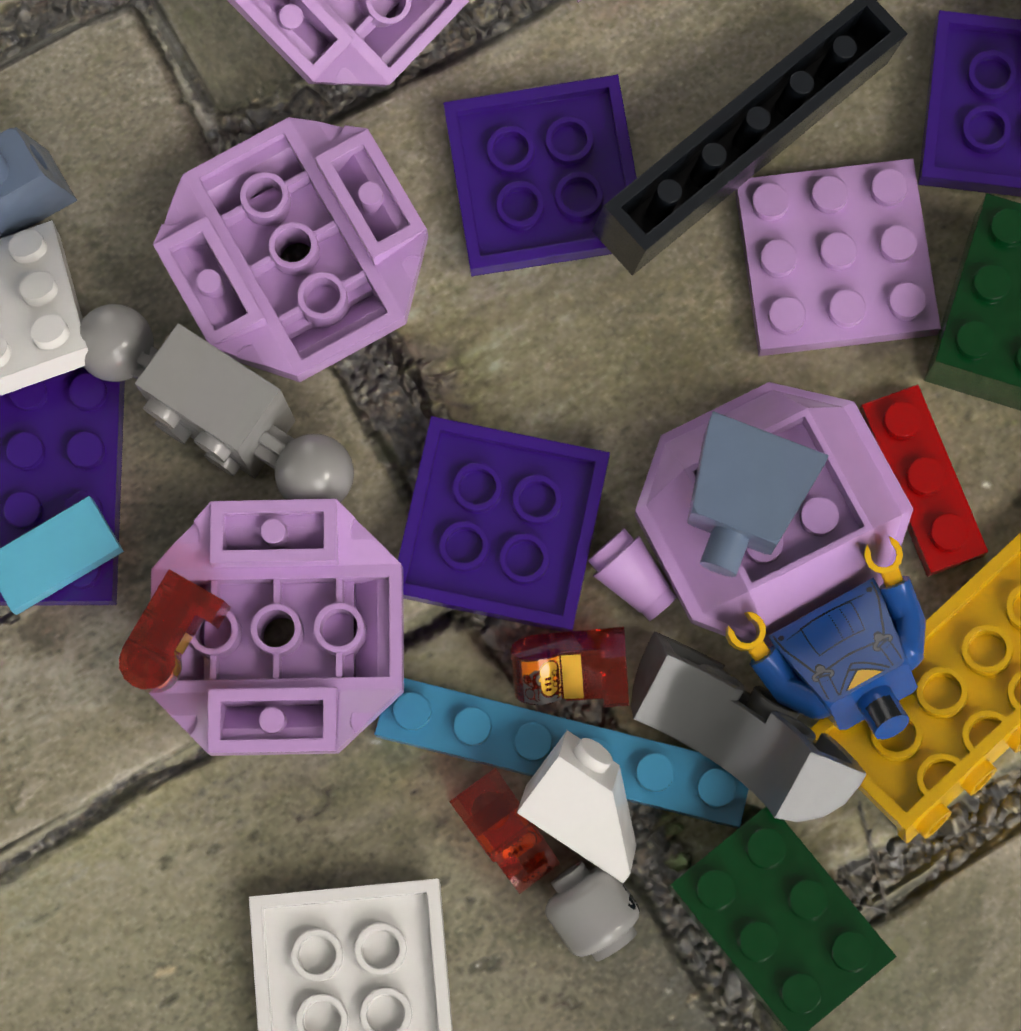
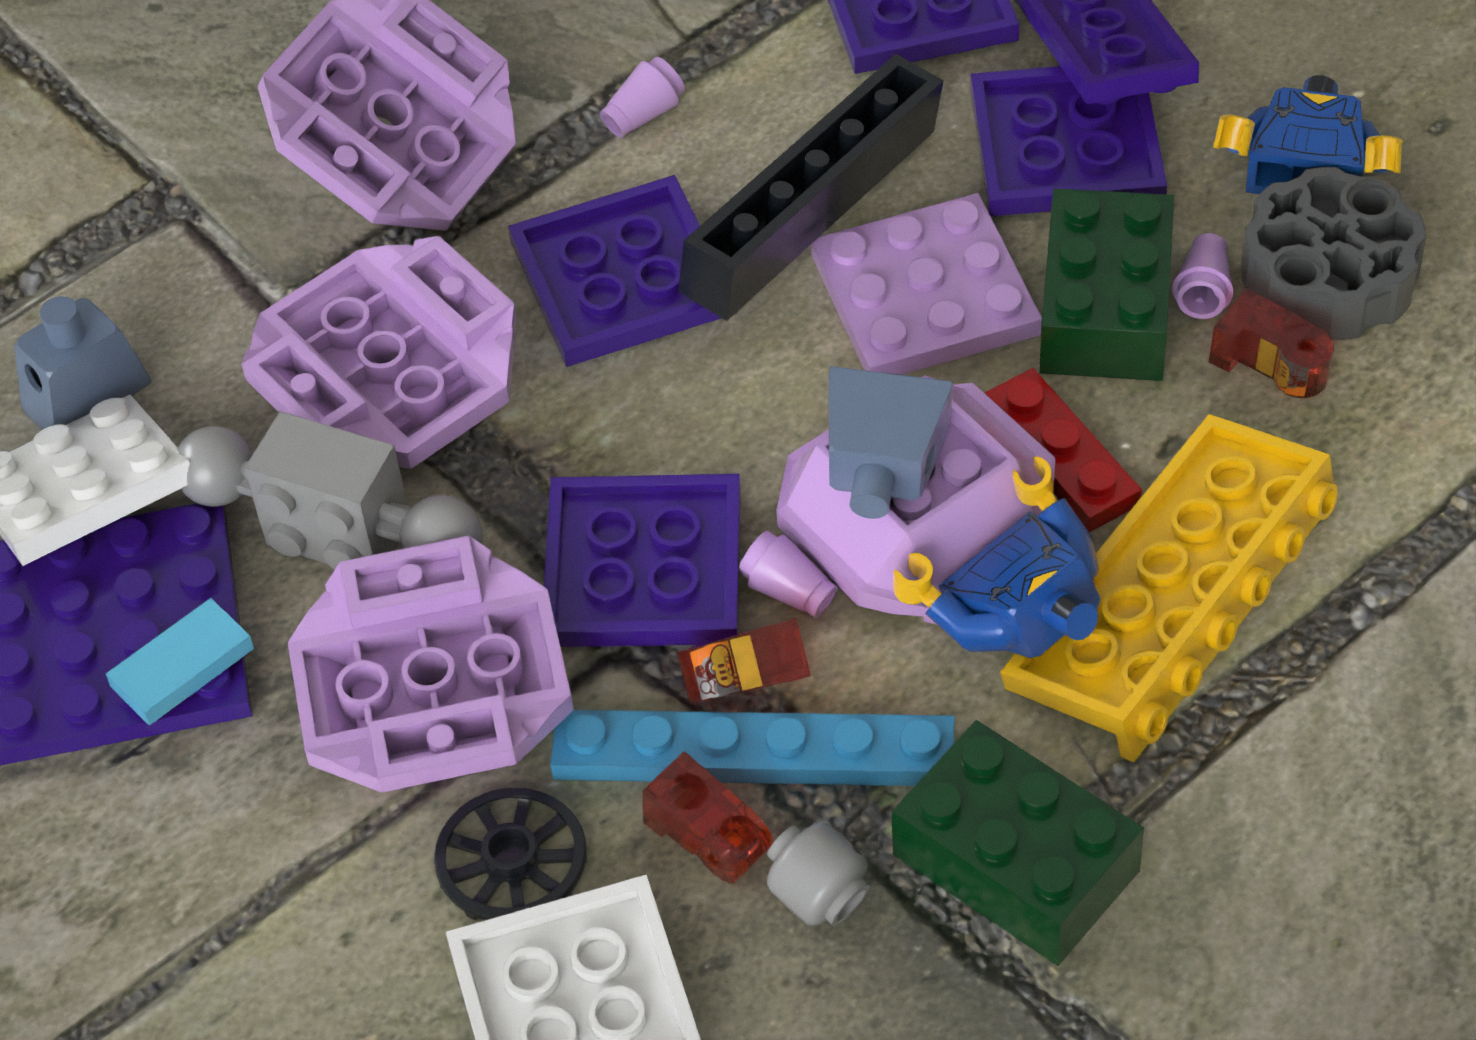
camera: 15 degrees left, 25 degrees down
clear red leg [119,569,231,693] -> none
white slope [517,730,637,883] -> none
dark grey brick [631,631,867,822] -> none
none -> black wheel [434,788,587,920]

